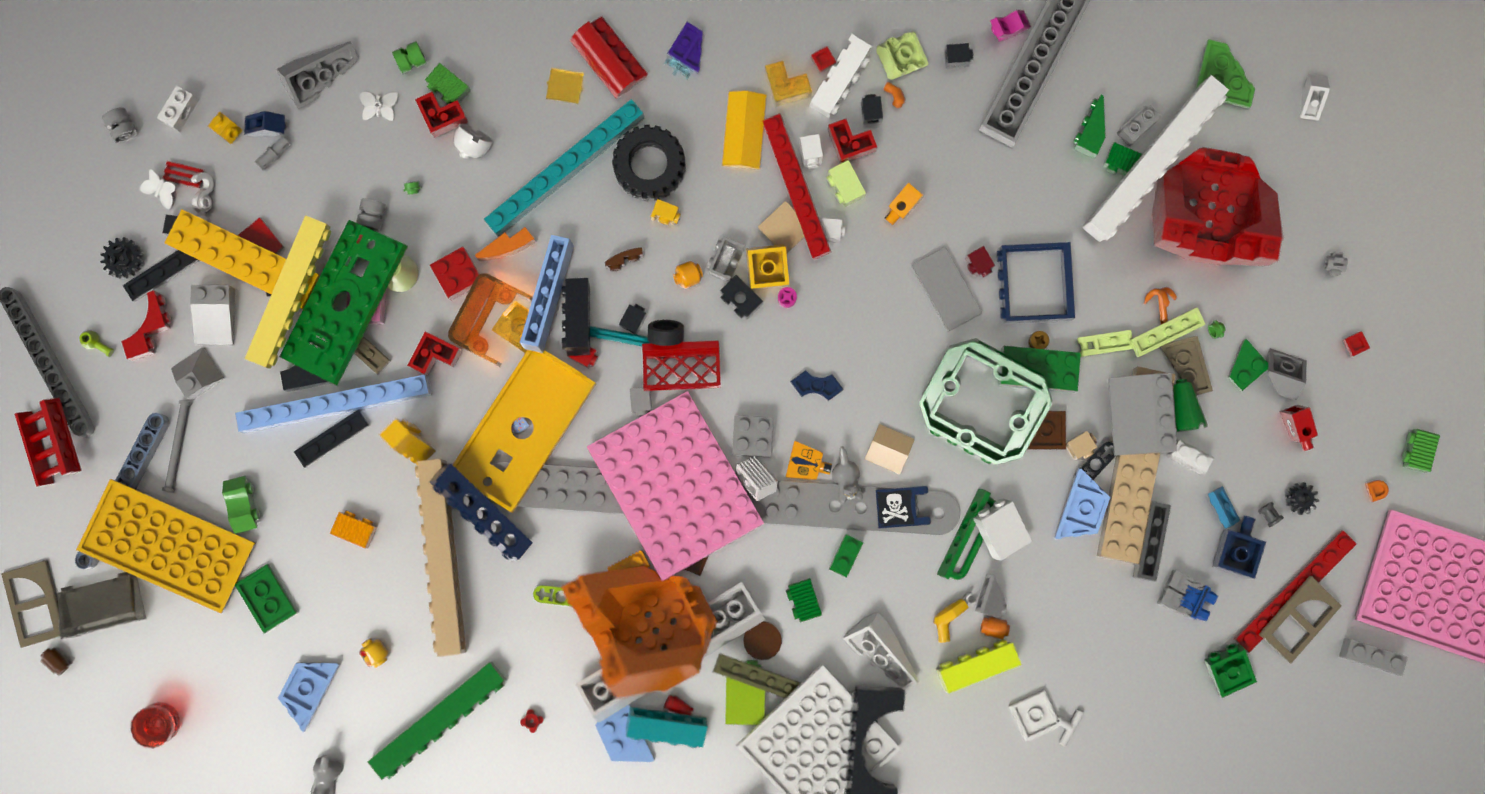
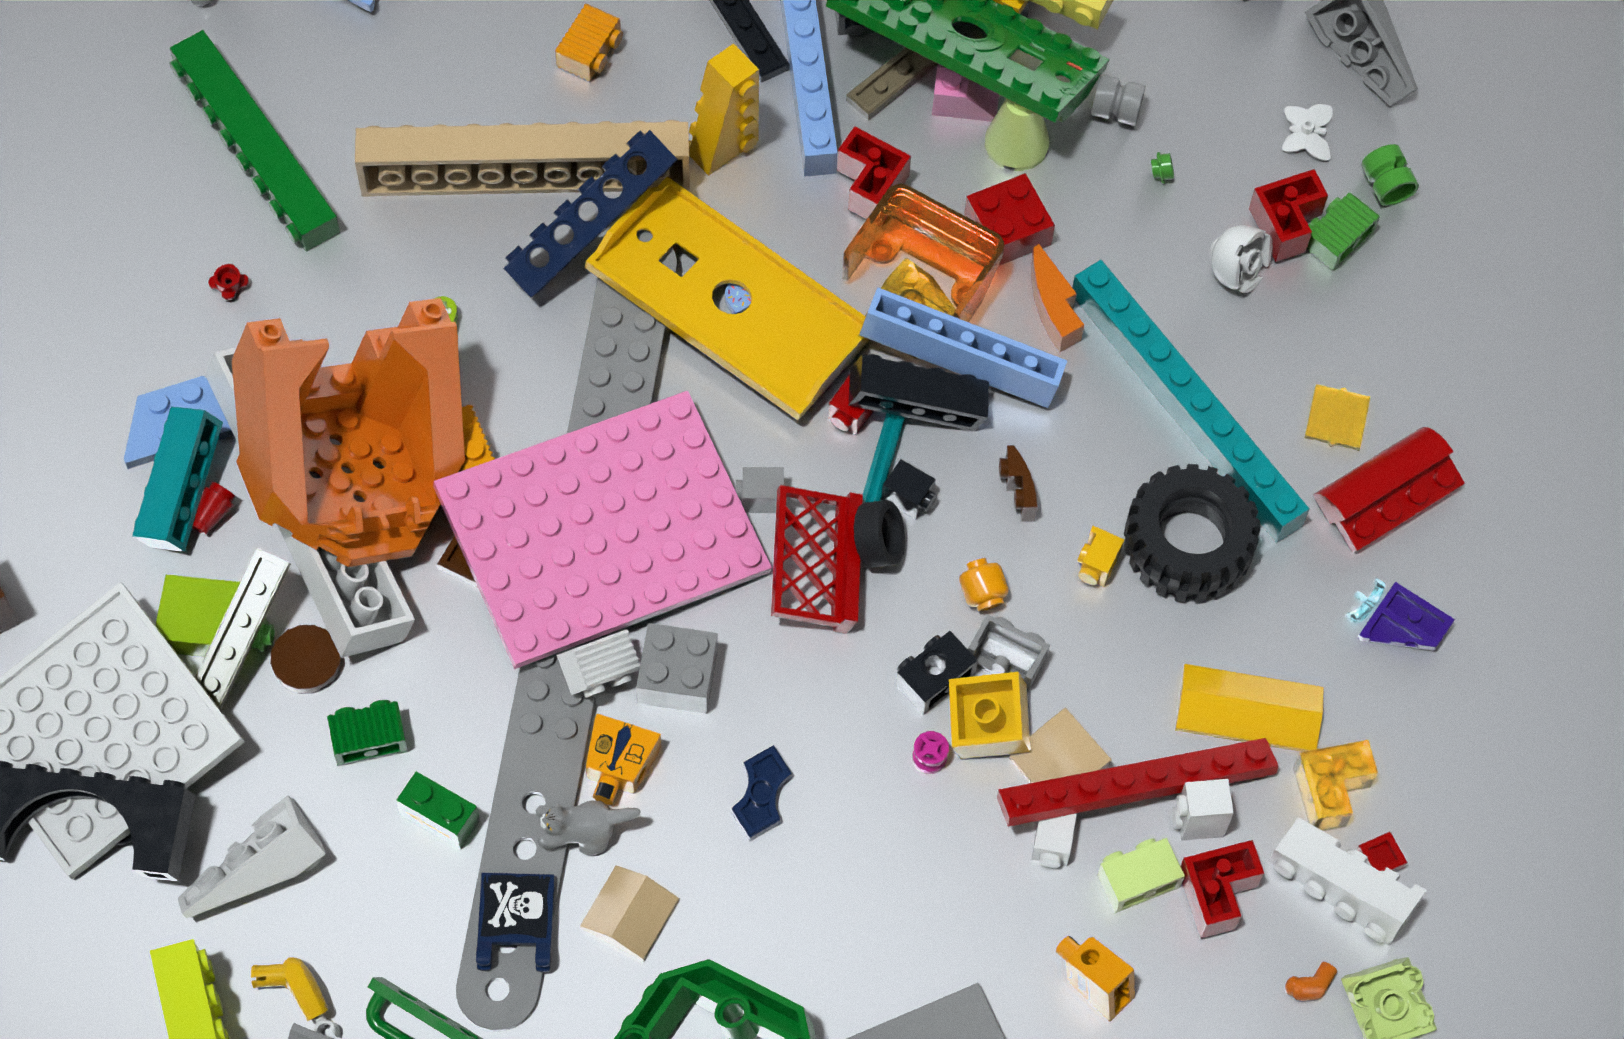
camera: 90 degrees right, 20 degrees down
yellow head [359,638,388,668] -> none
black brick [861,94,883,125] -> none

